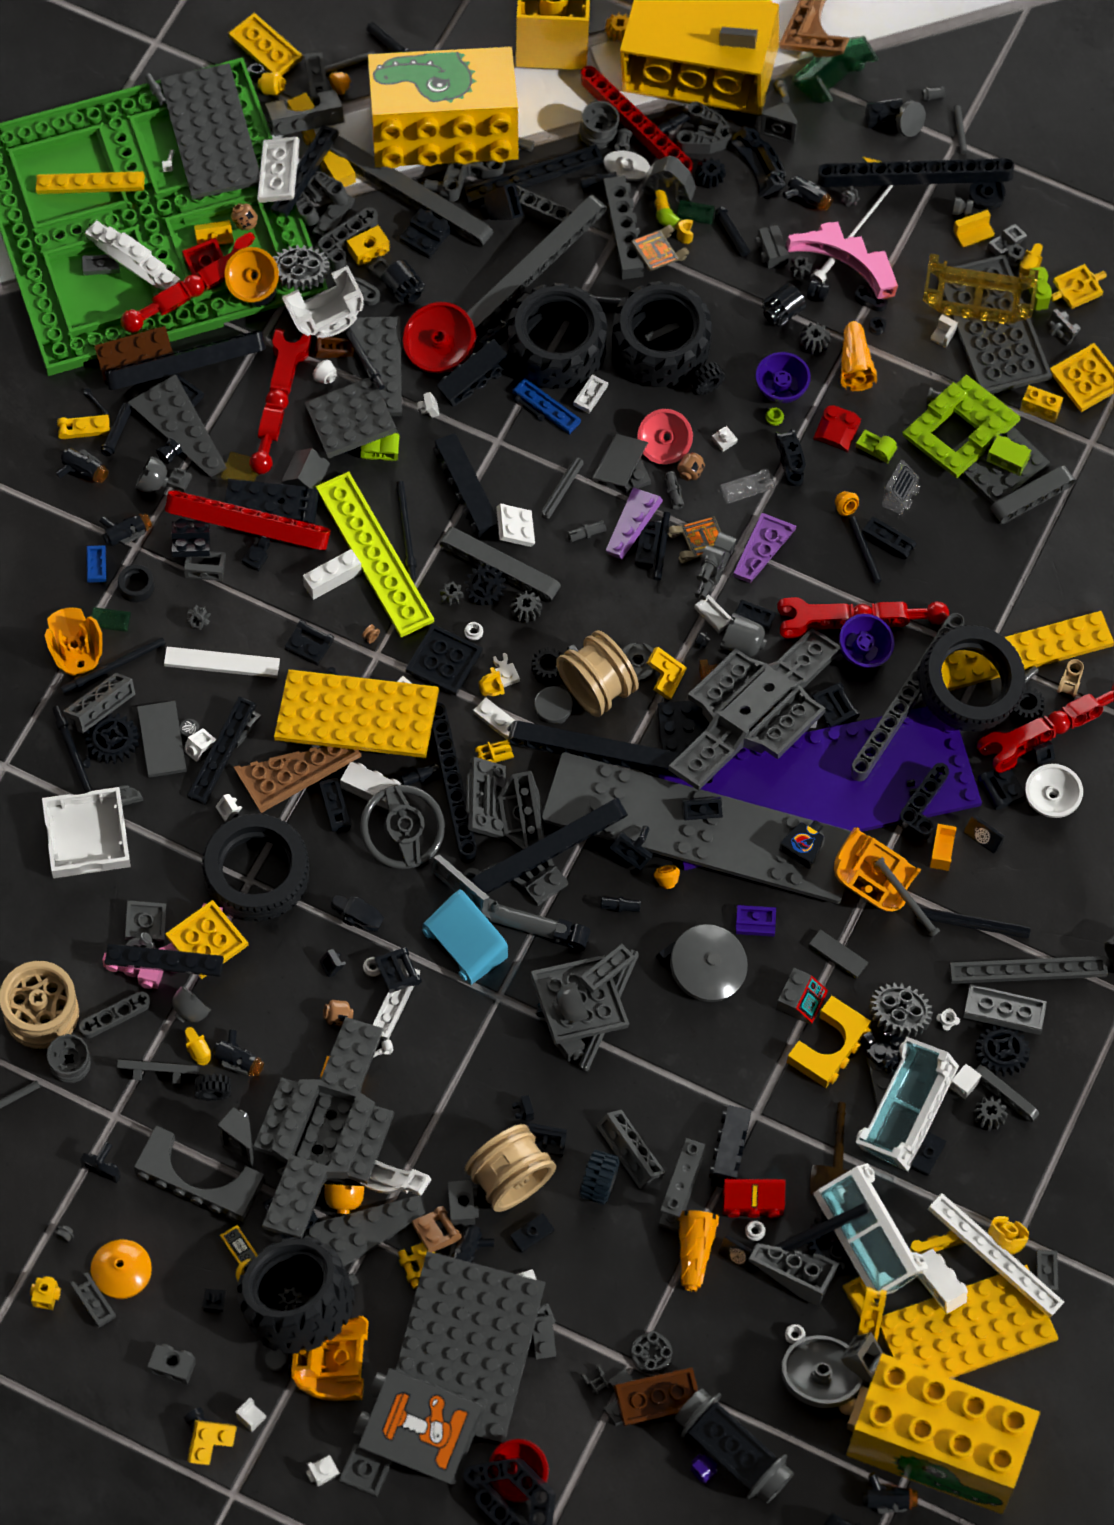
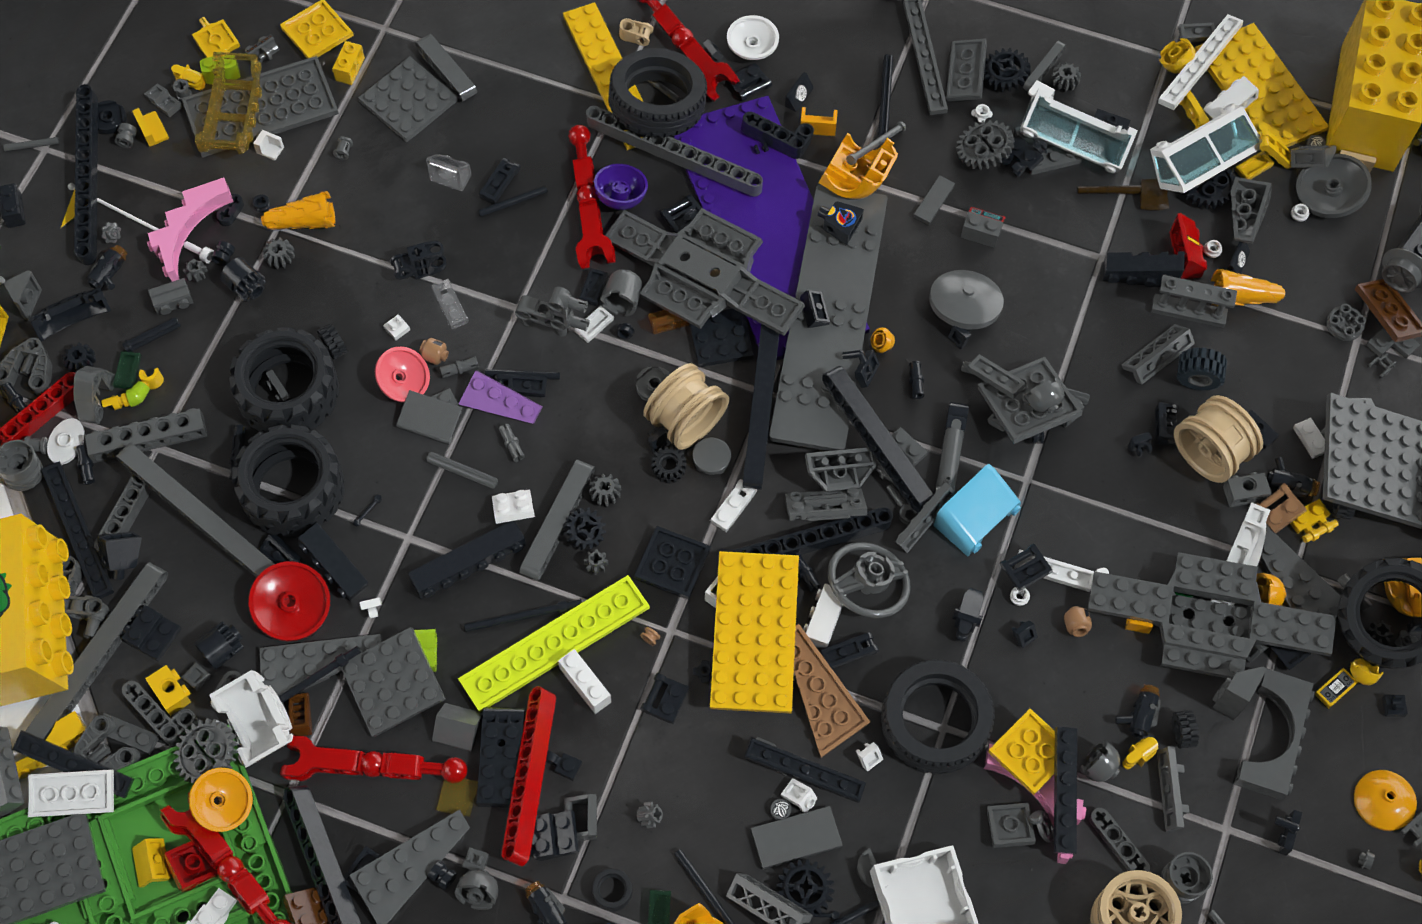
camera: 95 degrees left, 0 degrees up
white tile [164,647,280,678] -> none
medium nougat head [231,203,258,231] -> none
white cone [313,360,337,384] -> none
white plate [464,622,483,640] -> none
yellow arm [474,740,514,763] -> none
yellow piece [478,667,505,697] -> none
white plate [493,653,520,687] -> none
blue tile [513,378,581,435] -> none
white plate [573,375,608,414] -> none
flag [631,225,689,271] -> none
yellow plate [647,647,687,700] -> none
flag [668,516,721,564] -> none
medium lavender wing [733,513,796,583] -> none
dark purple plate [736,905,776,937] -> none
dark purple piece [756,352,811,403] -> none
lime plate [766,408,784,426] -> none
black axle [775,1203,870,1251] -> none
yellow arch [787,996,872,1088] -> none
red slope [813,405,861,452] -> none
light orange cone [835,491,859,516] -> none
lime plate [855,430,897,464] -> none
dark grey tile [896,101,925,137] -> none
lime piece [903,375,1020,479] -> none
lime brick [986,435,1031,476] -> none

